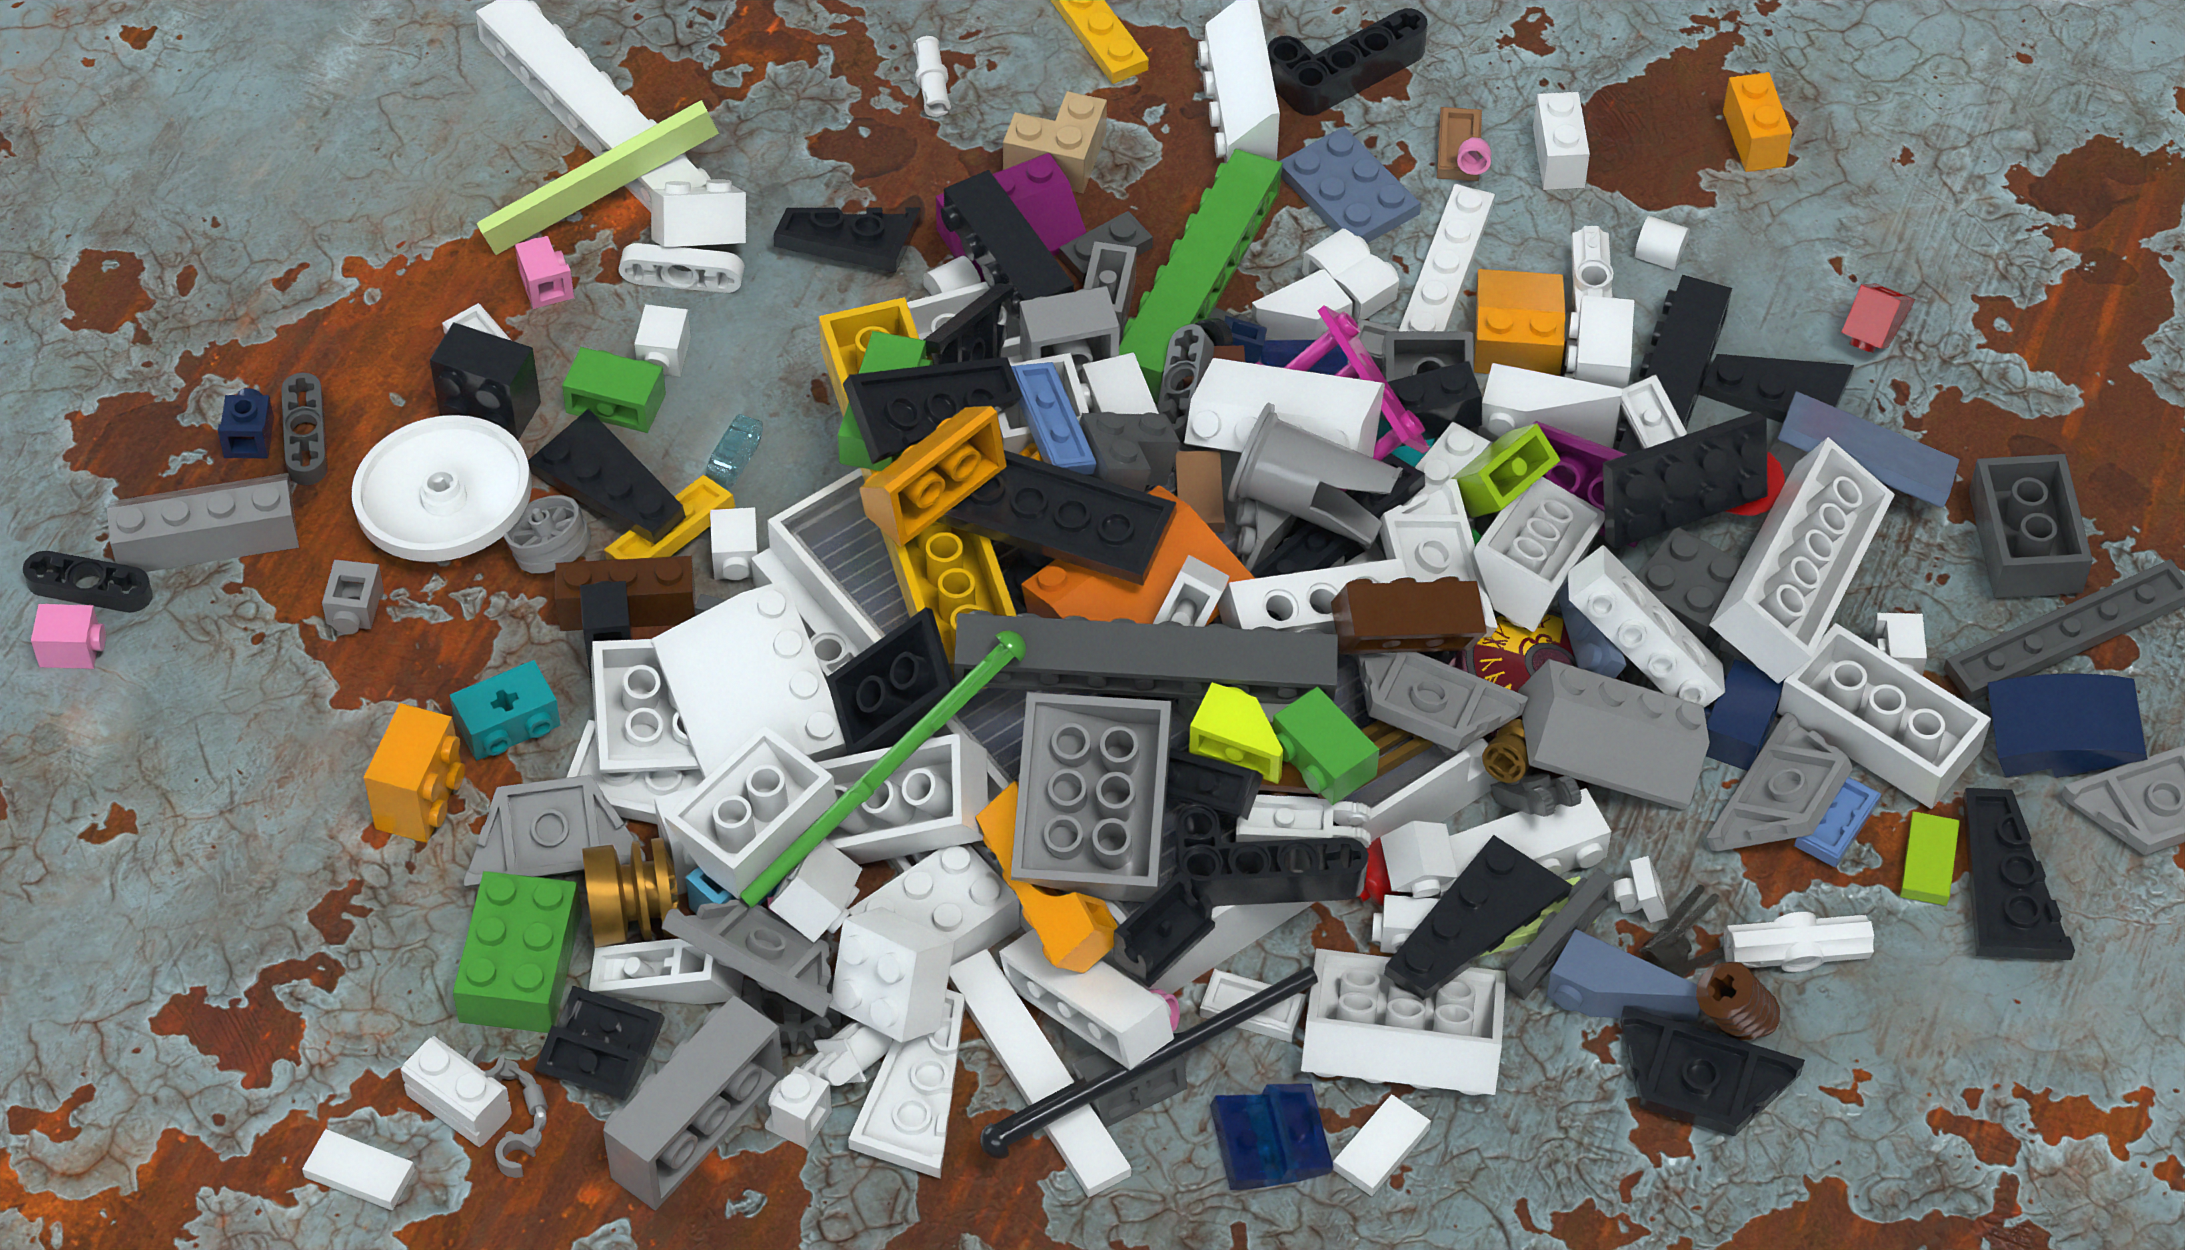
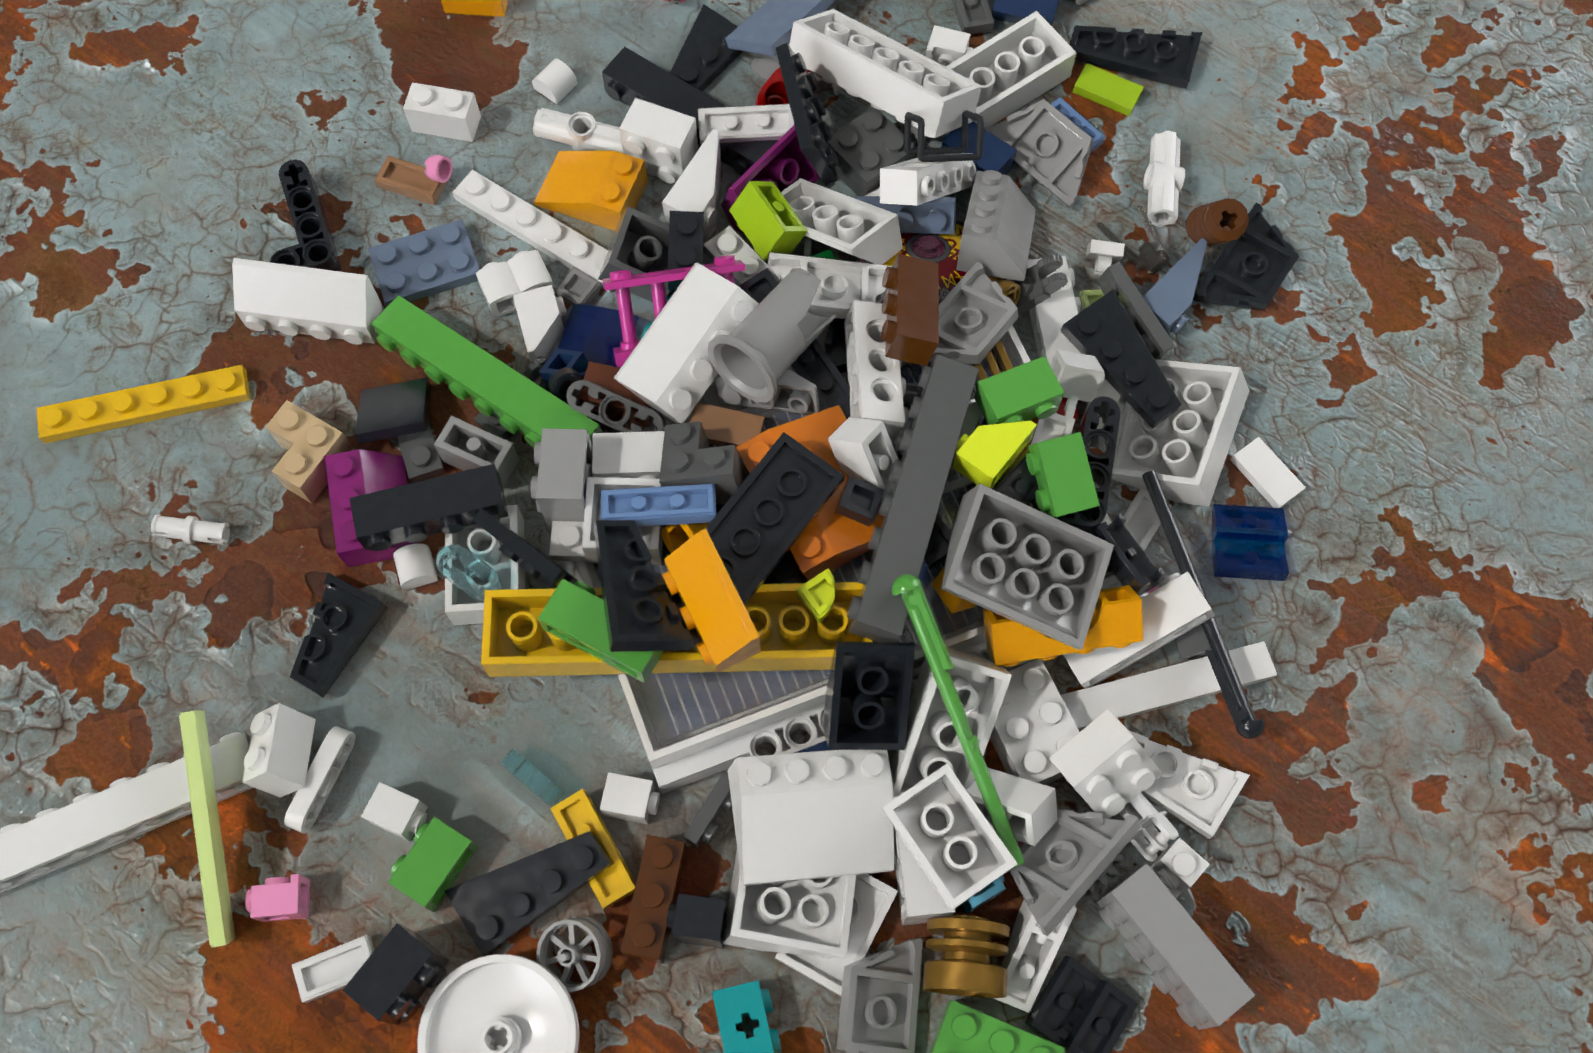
camera: 75 degrees left, 15 degrees up
none -> black tile [355,377,431,444]
none -> clear light blue beam [436,545,501,602]
none -> neon yellow tile [797,568,835,623]
none -> black plate [835,475,884,527]
none -> black piece [904,110,984,162]
none -> bright green brick [1026,432,1100,517]

